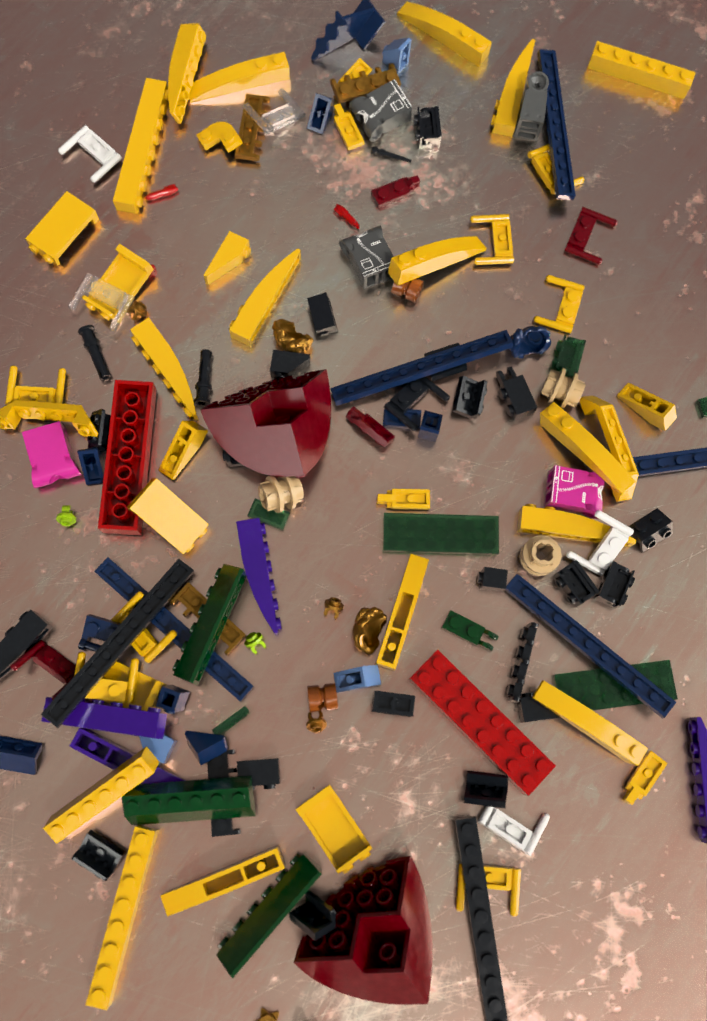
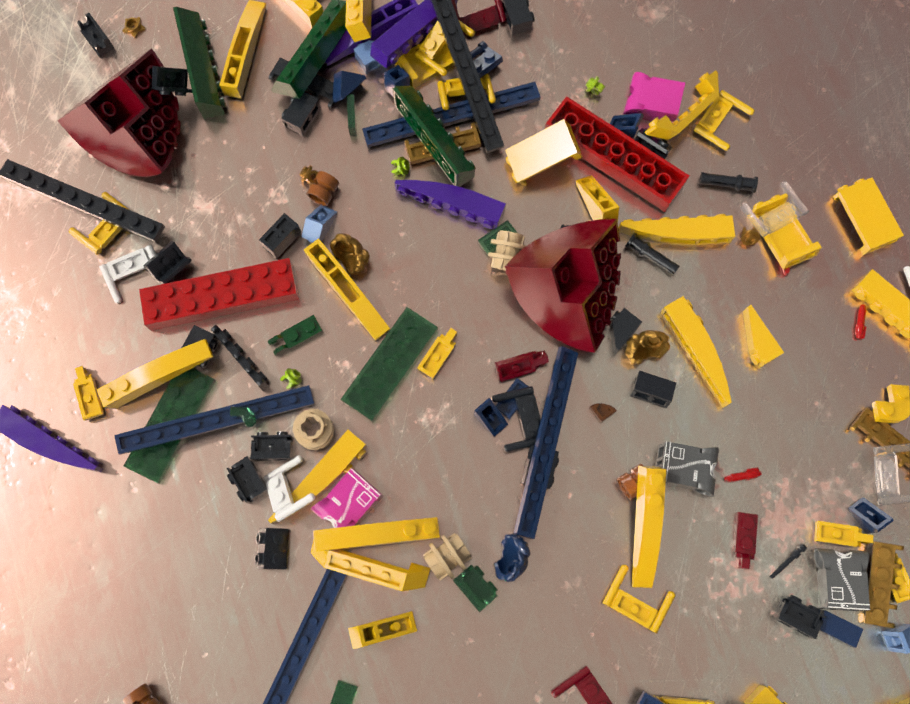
camera: 130 degrees right, 0 degrees up
yellow panel [295,784,372,874] -> none
pearl gold plate [324,597,344,619] -> none
black bracket [452,375,487,419] -> none
black brick [477,567,508,592] -> none
black hinge [496,367,538,421] -> none
yellow plate [533,275,585,334] -> none
none -> clear green arm [230,406,257,427]
none -> lime plate [280,368,302,389]
none -> reddish brown tile [589,403,617,423]
none -> dark blue tile [819,610,863,648]

